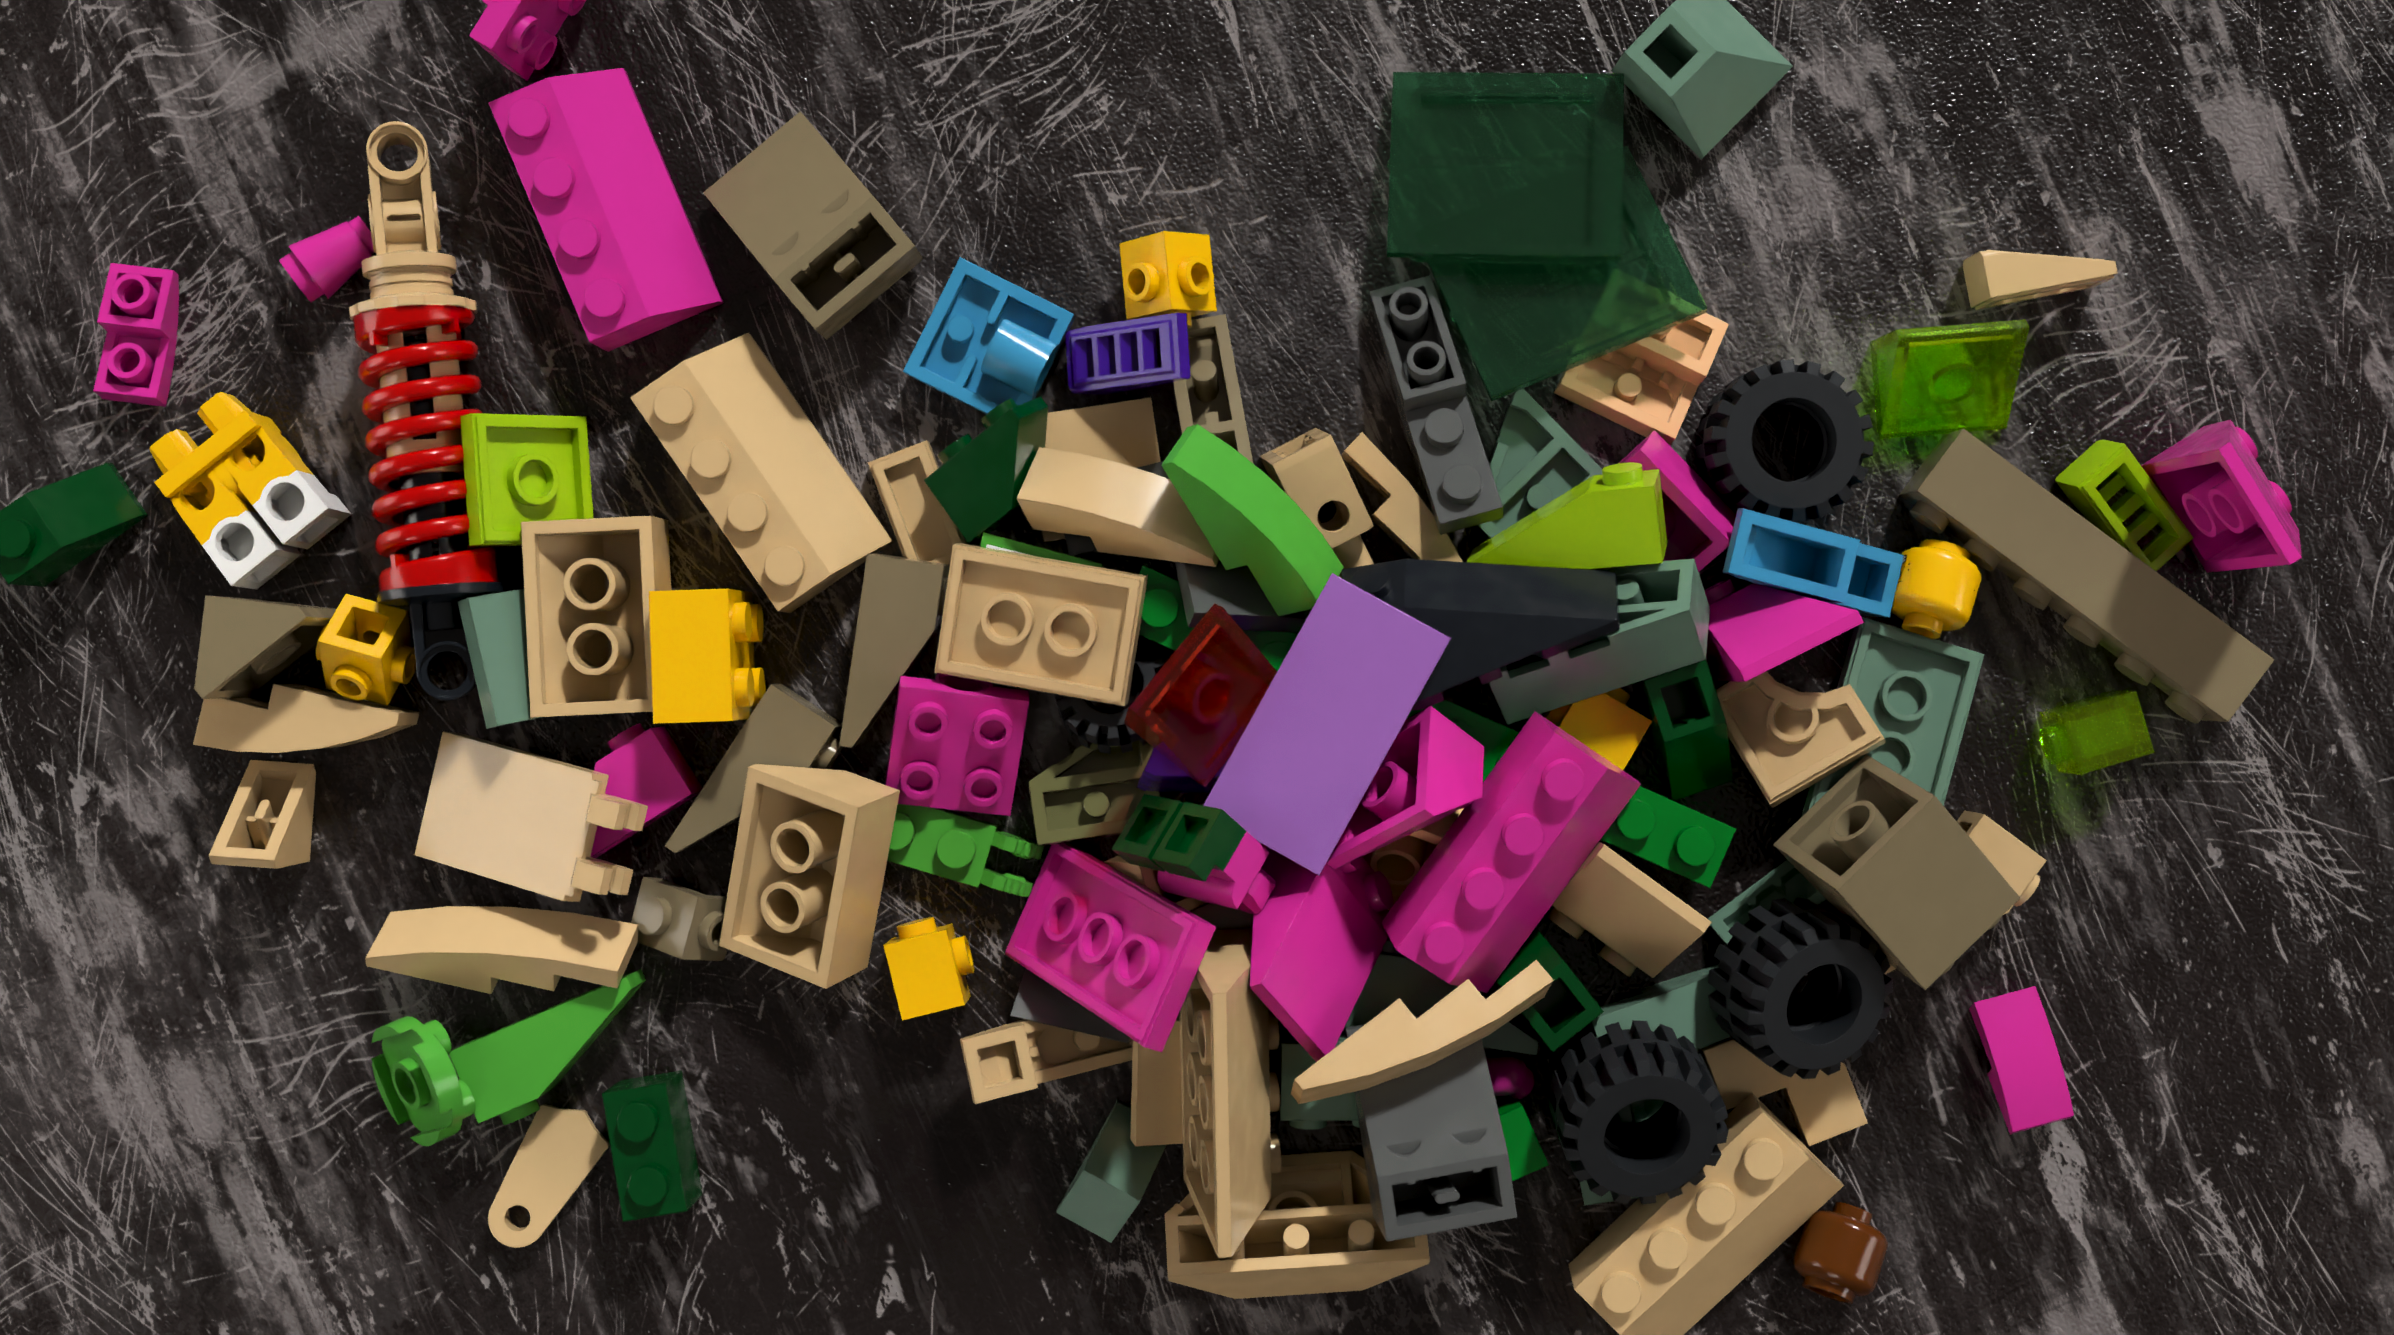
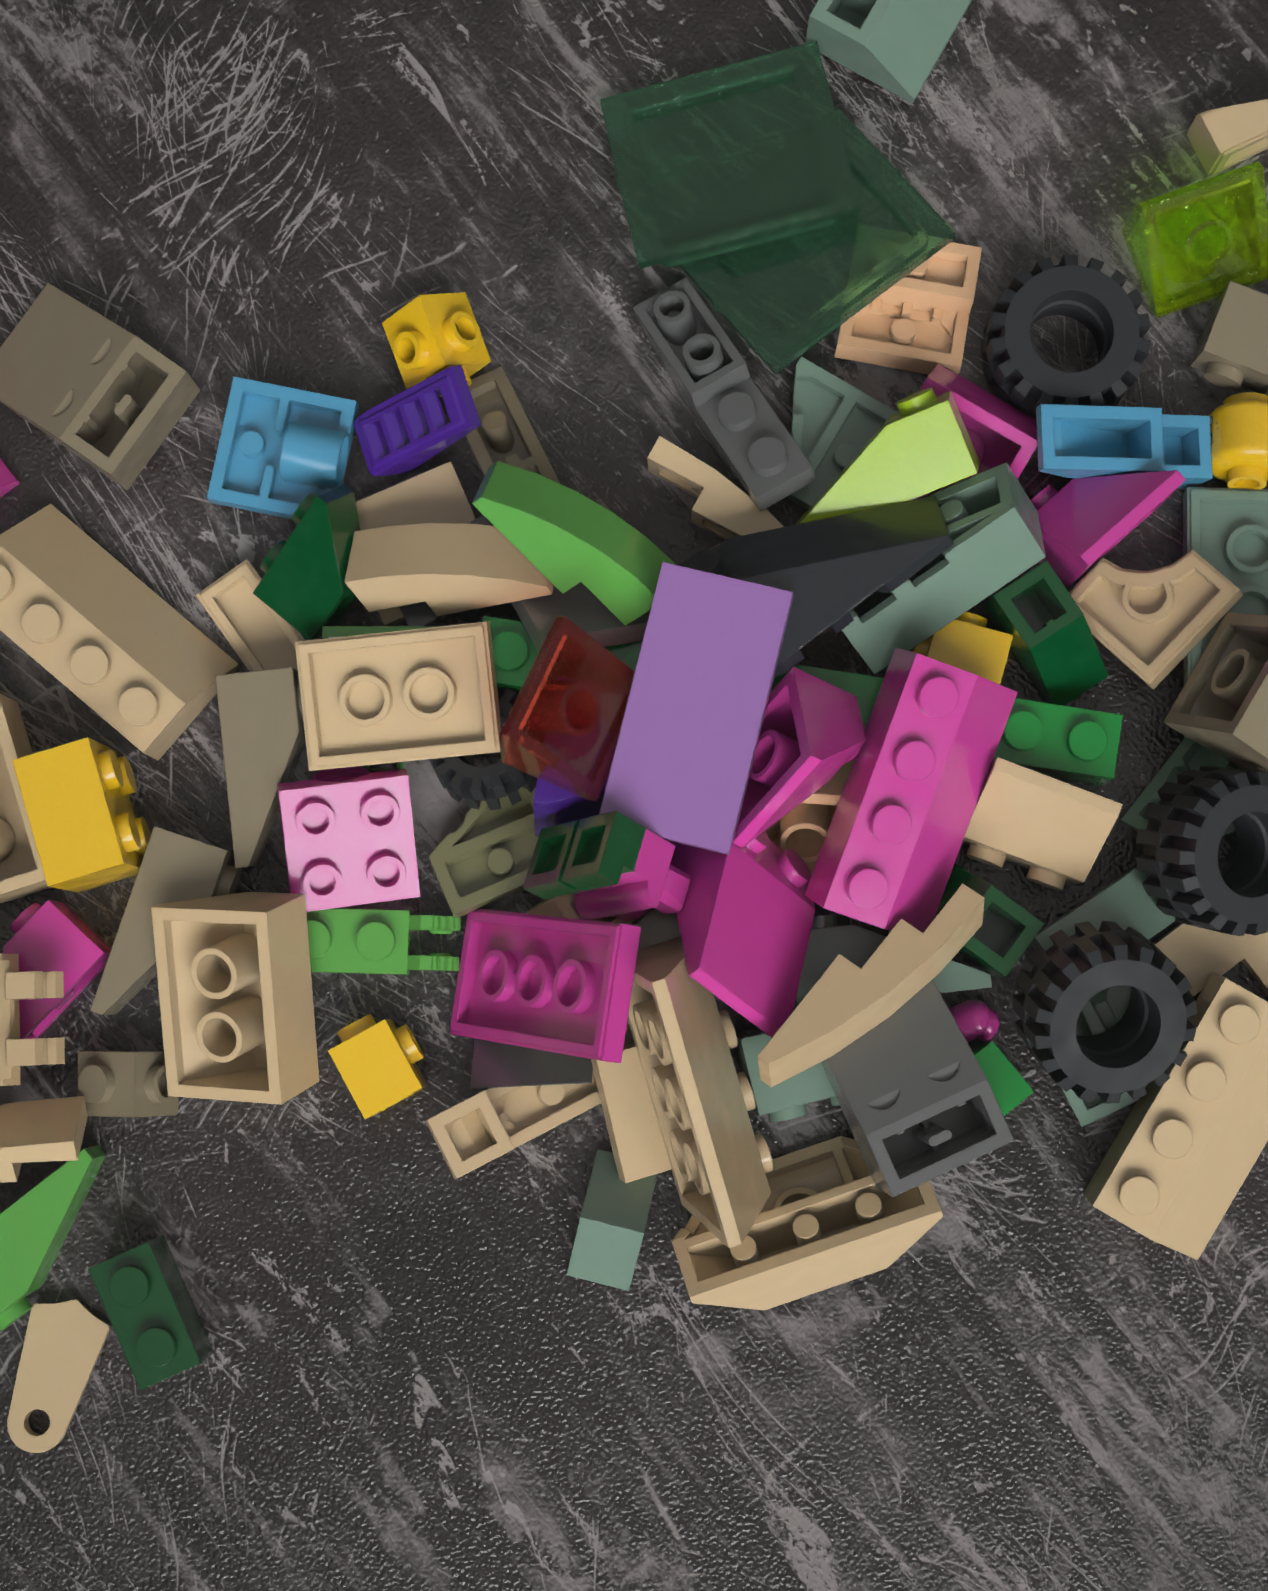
camera: 10 degrees left, 5 degrees down
tan torso [1259,428,1374,578] -> none

